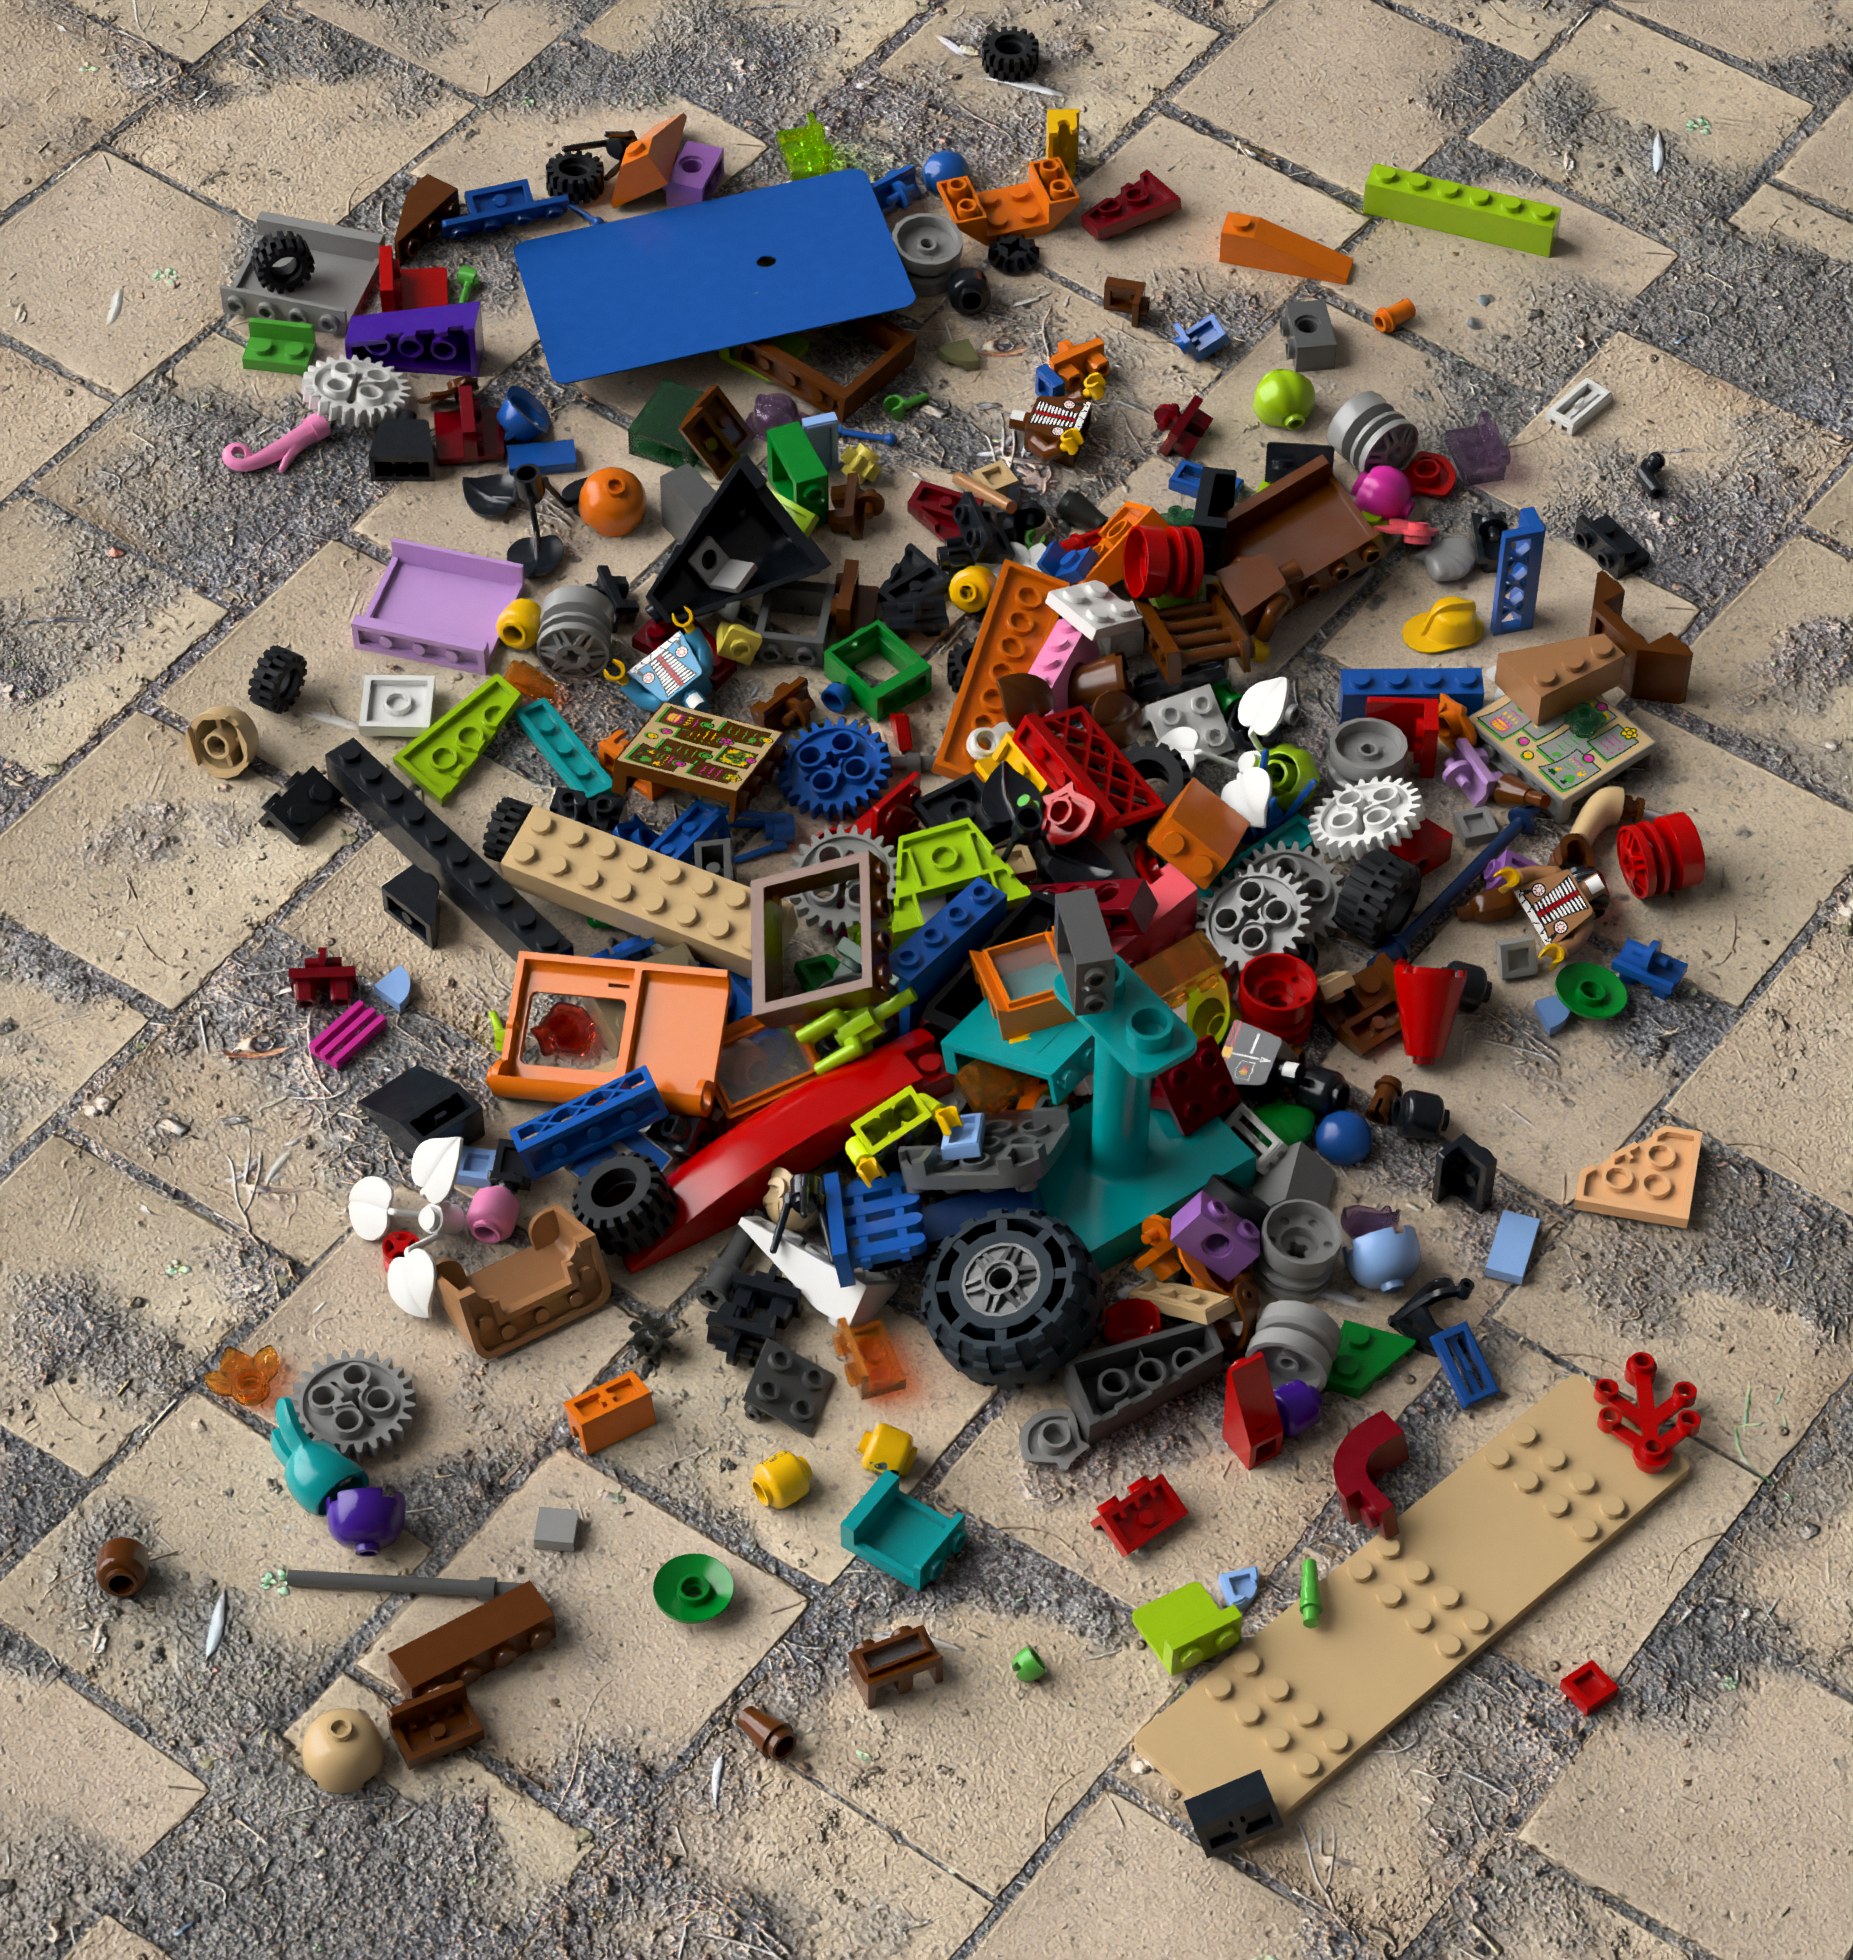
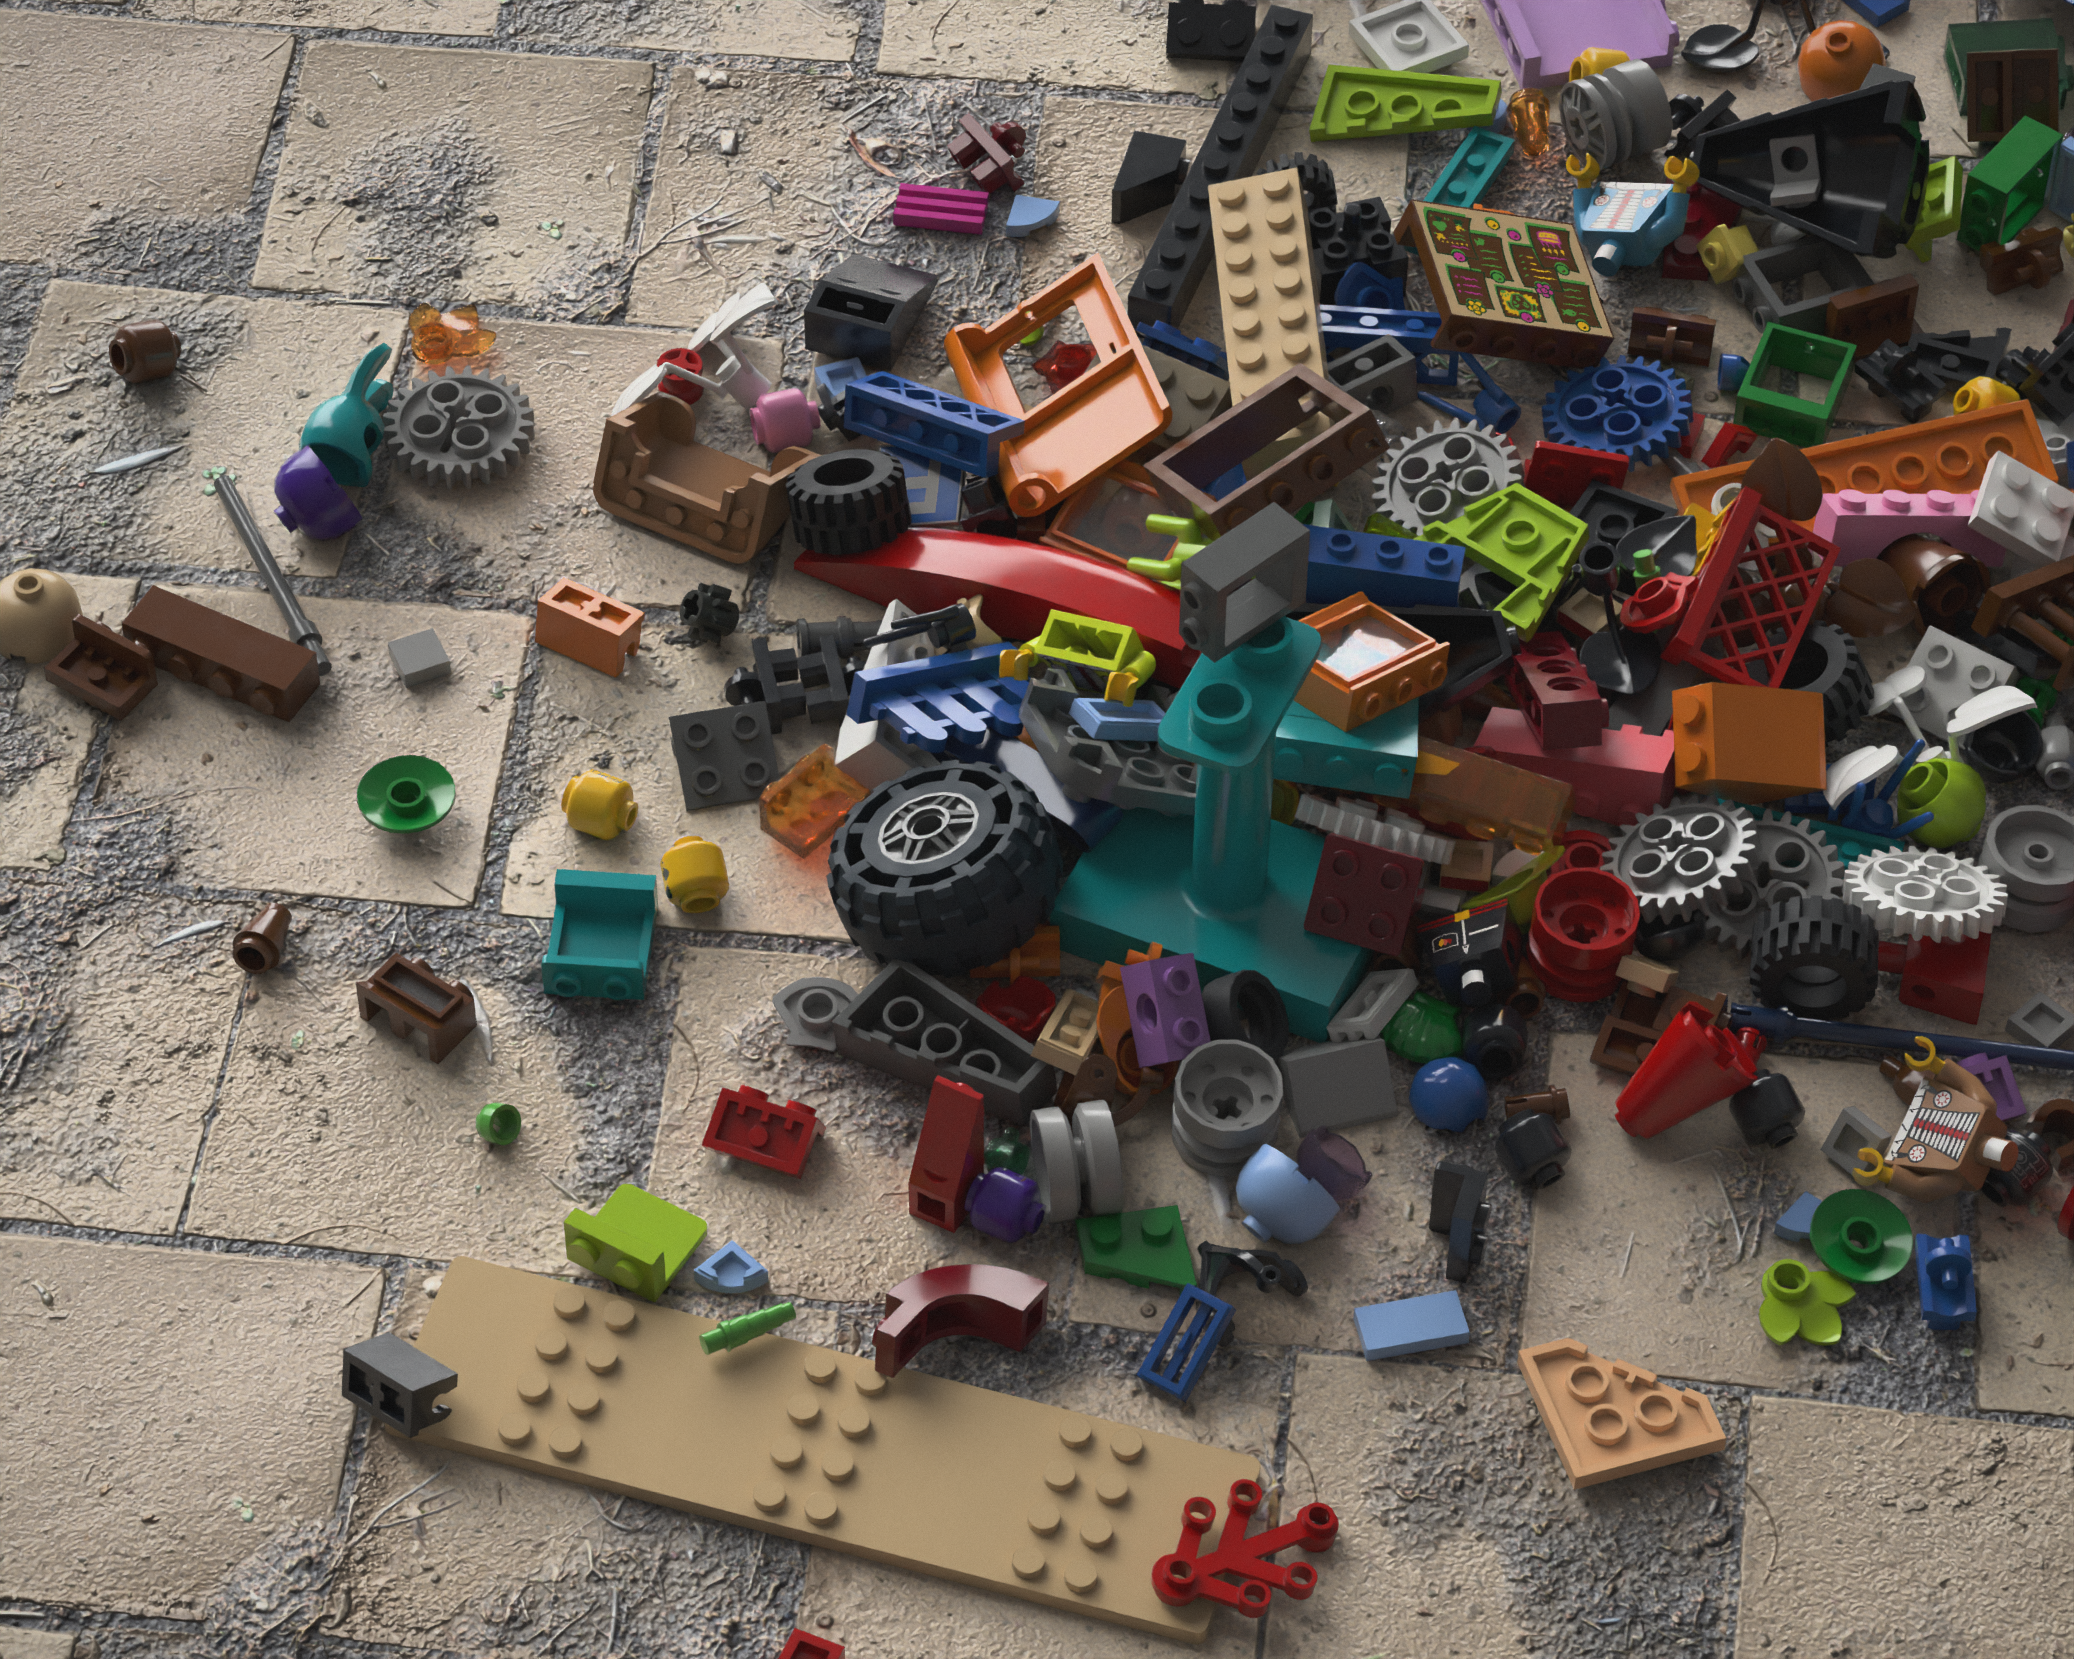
camera: 60 degrees right, 0 degrees up
none -> lime plate [1758,1259,1856,1346]

